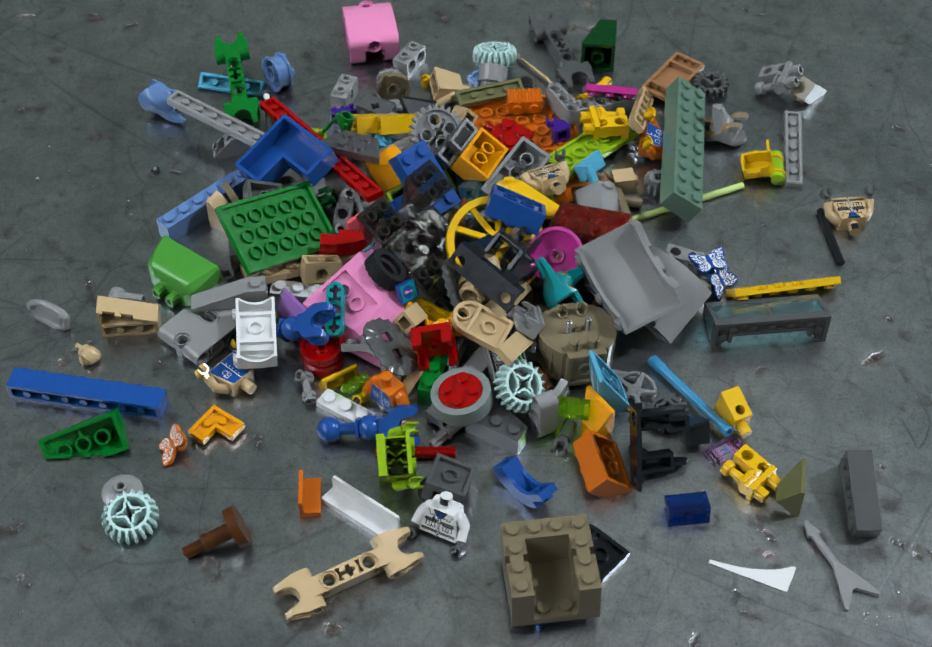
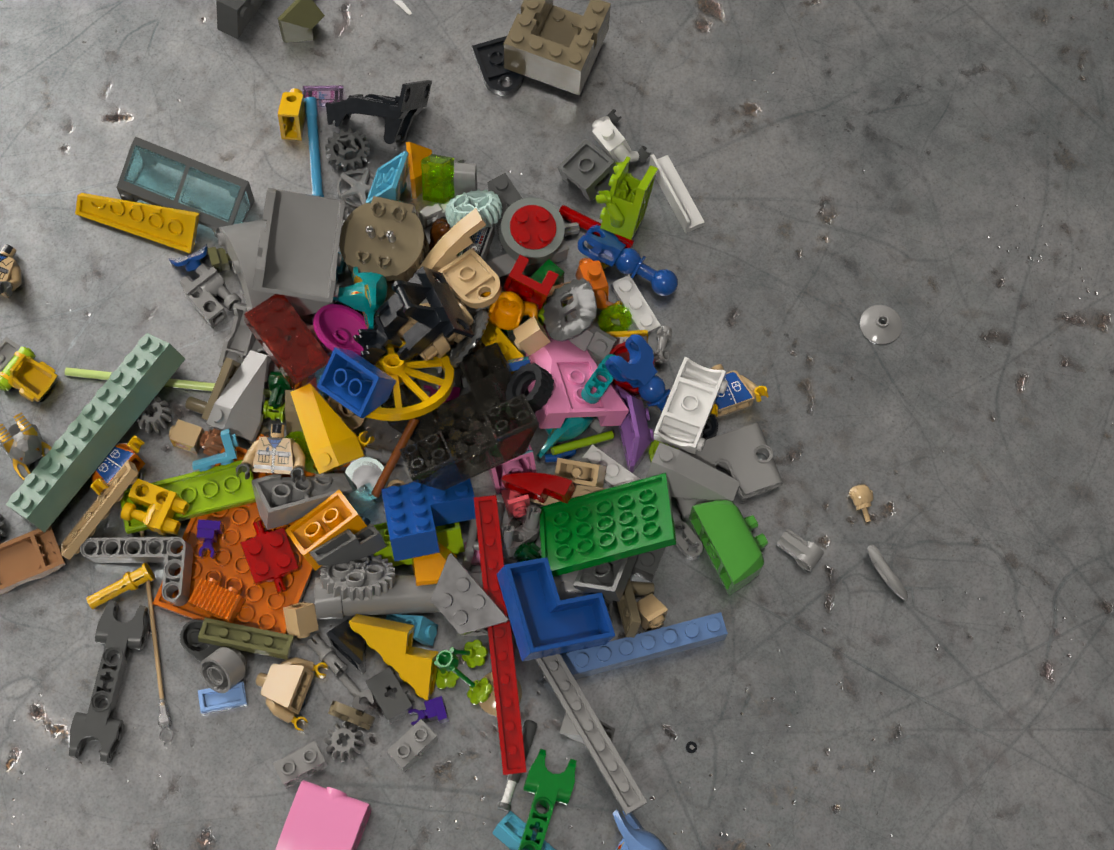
camera: 155 degrees left, 20 degrees up
blue brick [6,367,169,420] -> none
green wedge [37,407,129,459] -> none
tan wedge [96,295,161,338] -> none
light aqua gear [101,489,160,545] -> none
orange animal [159,423,187,466] -> none
reddish brown piece [182,505,252,559] -> none
light orange plate [187,405,245,445] -> none
medium blue wheel [262,52,295,92] -> none
tan piece [272,527,424,623] -> none
orange panel [298,470,322,518] -> none
light aqua gear [472,41,517,68] -> none
blue arch [492,456,558,509] -> none
light grey hinge [512,301,545,340] -> none
orange slope [572,430,633,498] -> none
dark green slope [581,19,617,72] -> none
dark pink plate [583,83,638,100] -> none
clear blue hinge [664,491,711,527] -> none
blue animal [688,246,728,275] -> none
yellow hips [719,443,782,503] -> none
black bar [816,208,845,266] -> none

